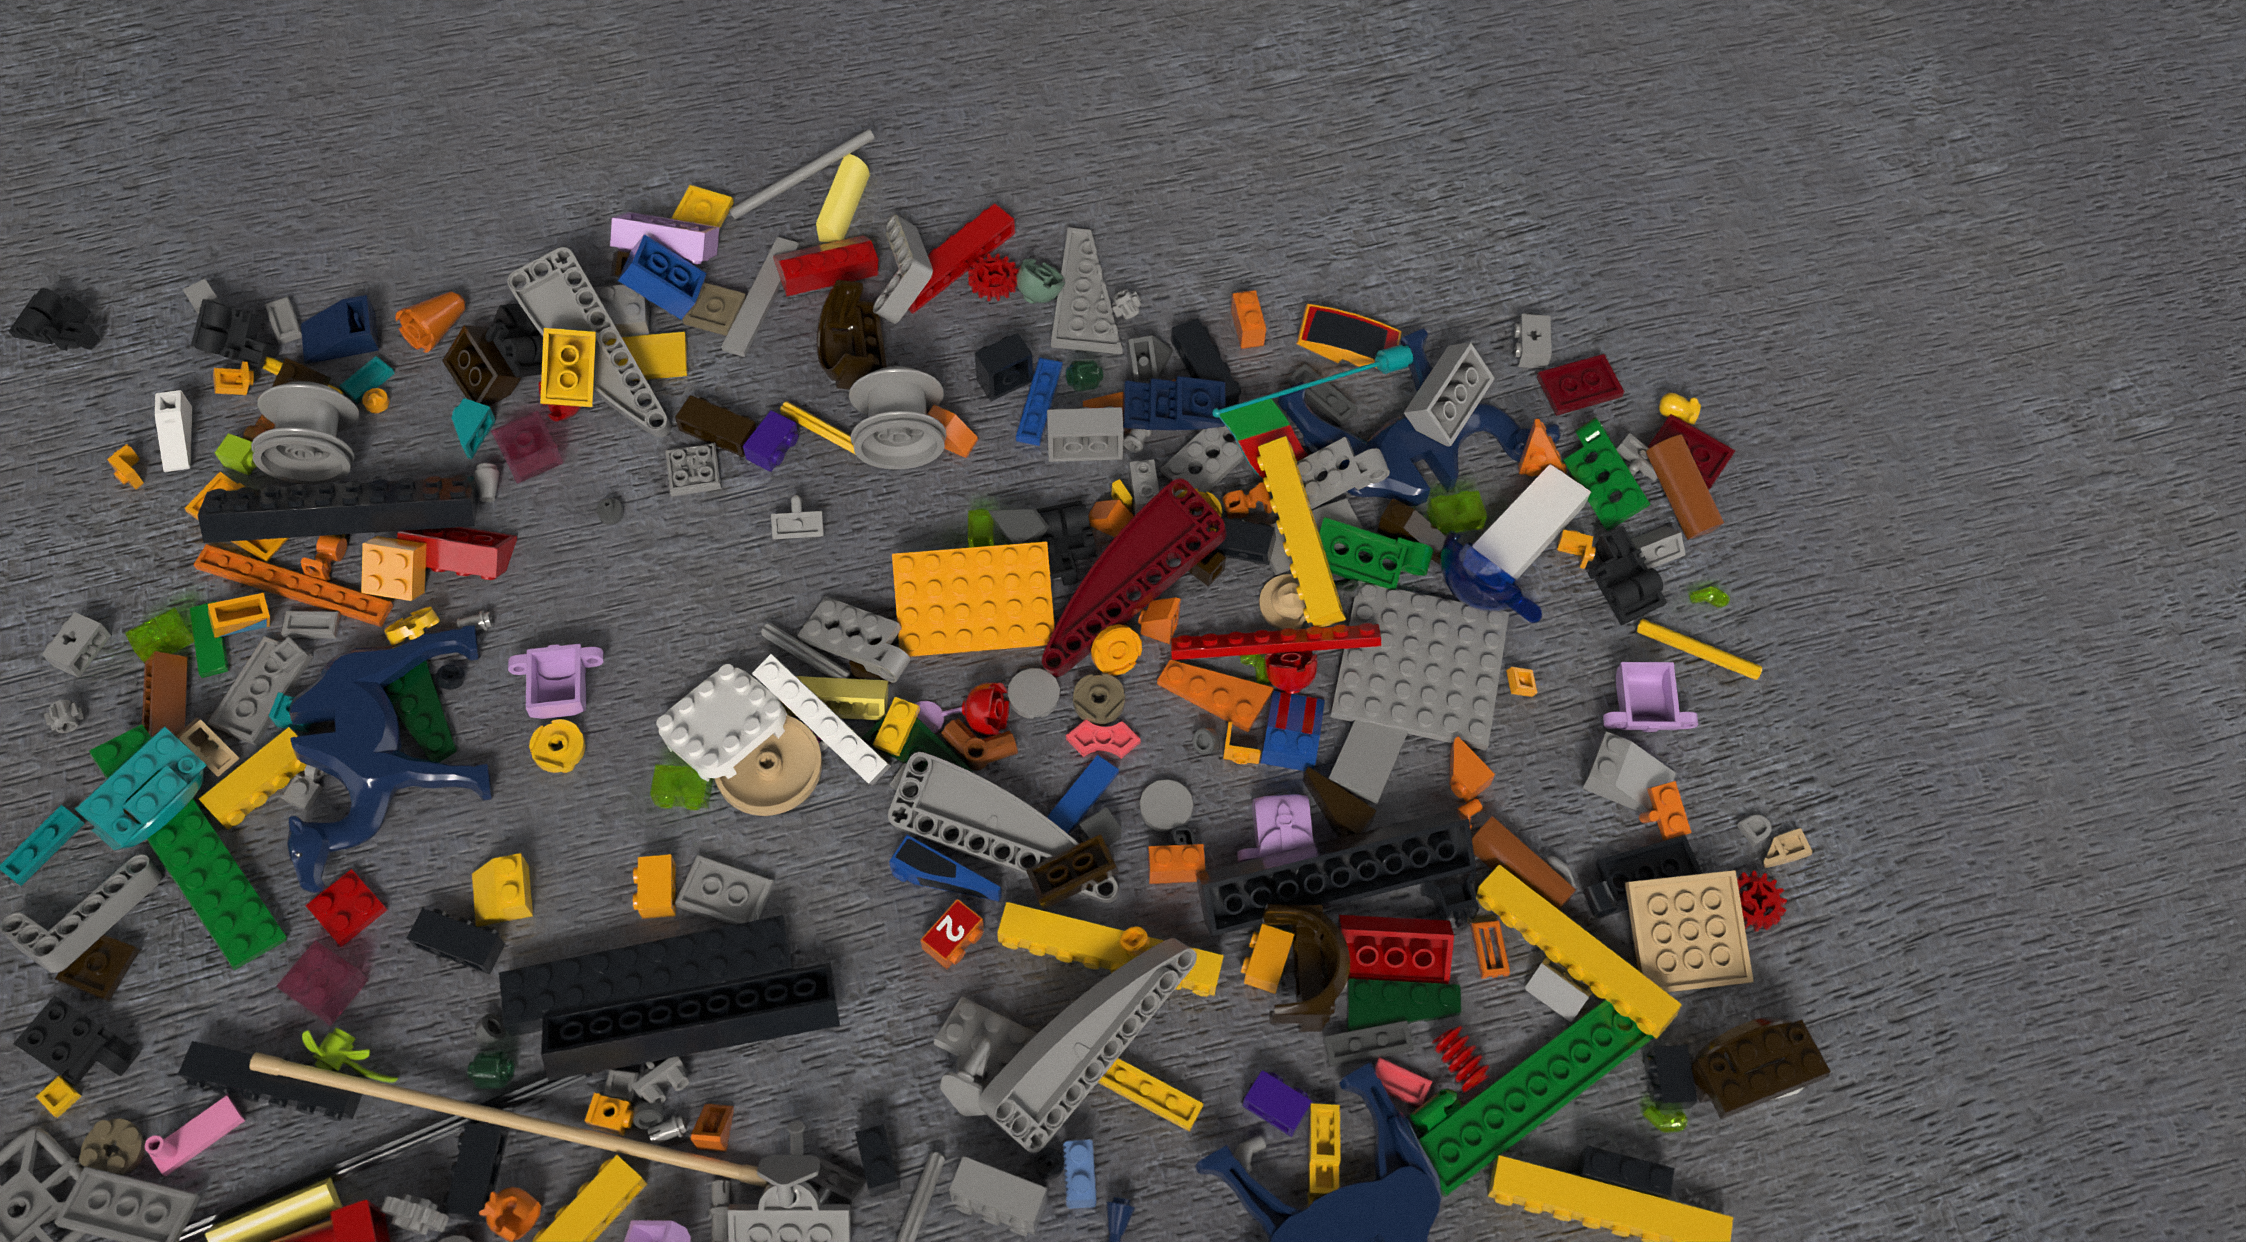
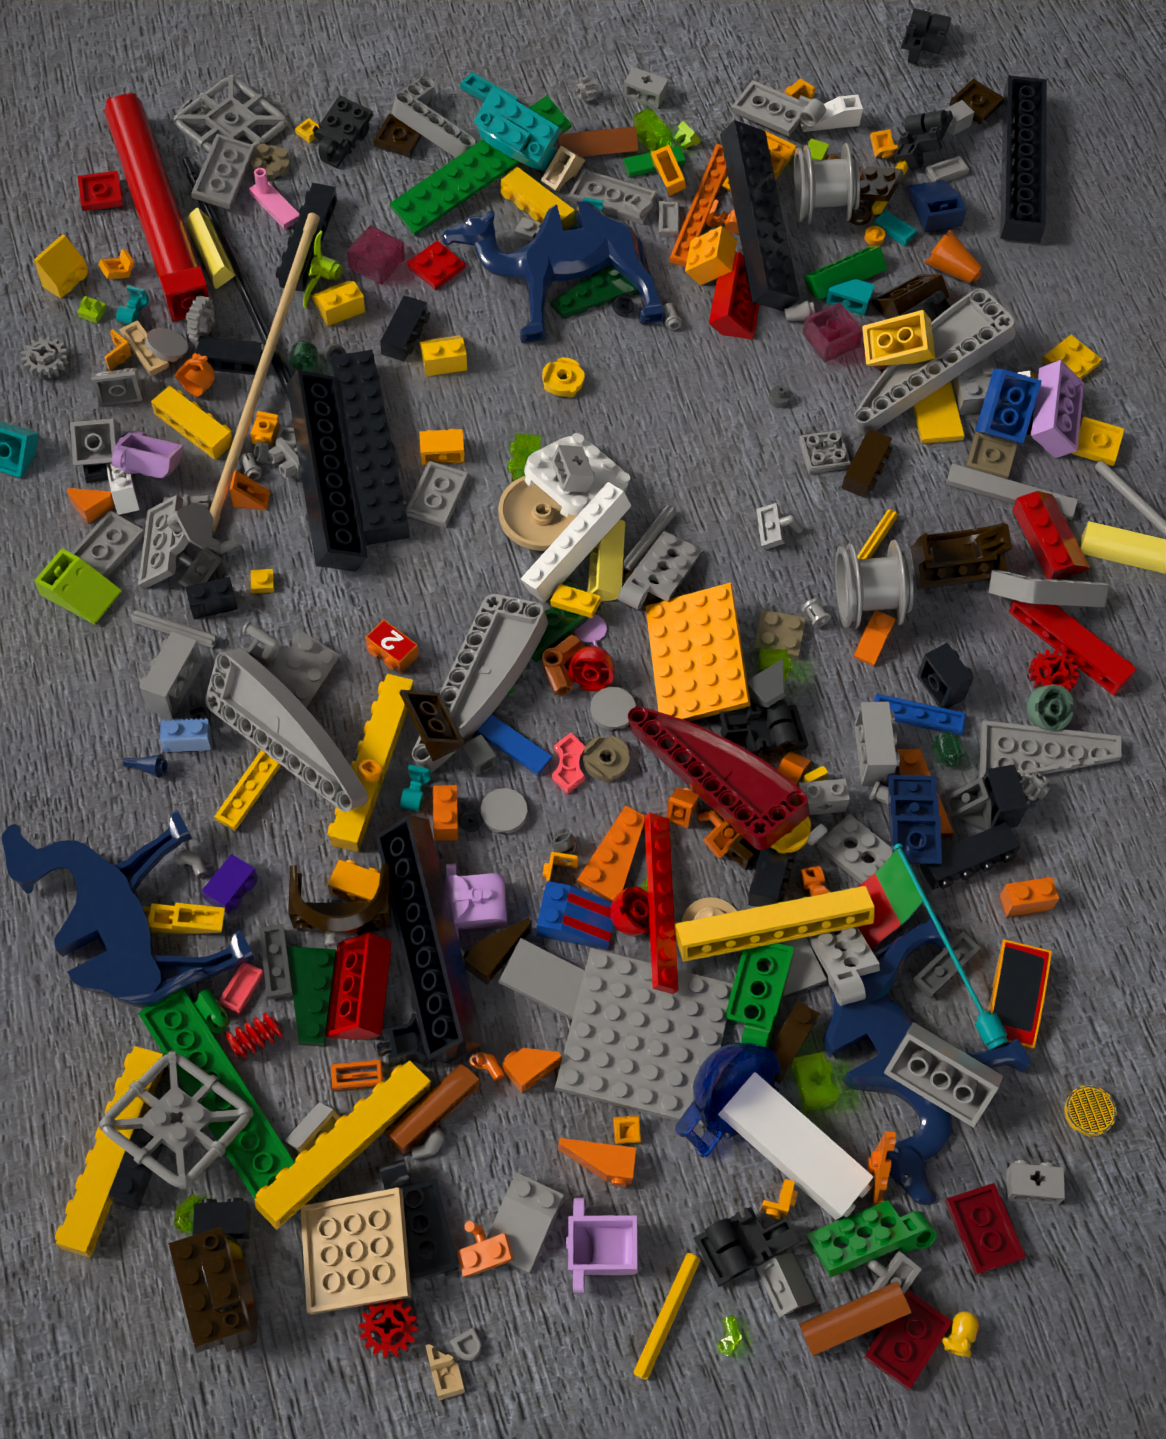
camera: 90 degrees right, 0 degrees up
yellow plate [384,606,440,646] -> none
lavender piece [508,644,603,719] -> none
dark purple brick [743,410,799,472] -> none
slope [889,835,1002,901] -> none
light orange tile [1091,624,1142,676] -> none
dark grey piece [1335,579,1360,600] -> none
none -> light grey plate [99,1051,253,1190]
none -> yellow plate [251,569,274,594]
none -> yellow slope [310,281,365,327]
none -> teal leg [400,765,431,812]
none -> light grey brick [551,445,595,493]
none -> orange slope [558,1138,636,1187]
none -> lime tile [675,121,702,149]
none -> orange plate [698,811,747,858]
none -> light grey hinge [731,80,826,136]
none -> dark tan plate [753,609,806,660]
none -> light grey bush [802,598,831,628]
none -> green brick [803,246,887,300]
none -> dark brown plate [949,79,1004,124]
none -> black brick [983,764,1029,828]
none -> black brick [1000,75,1047,243]
none -> yellow plate [1042,335,1102,379]
none -> tile [1064,1085,1117,1137]

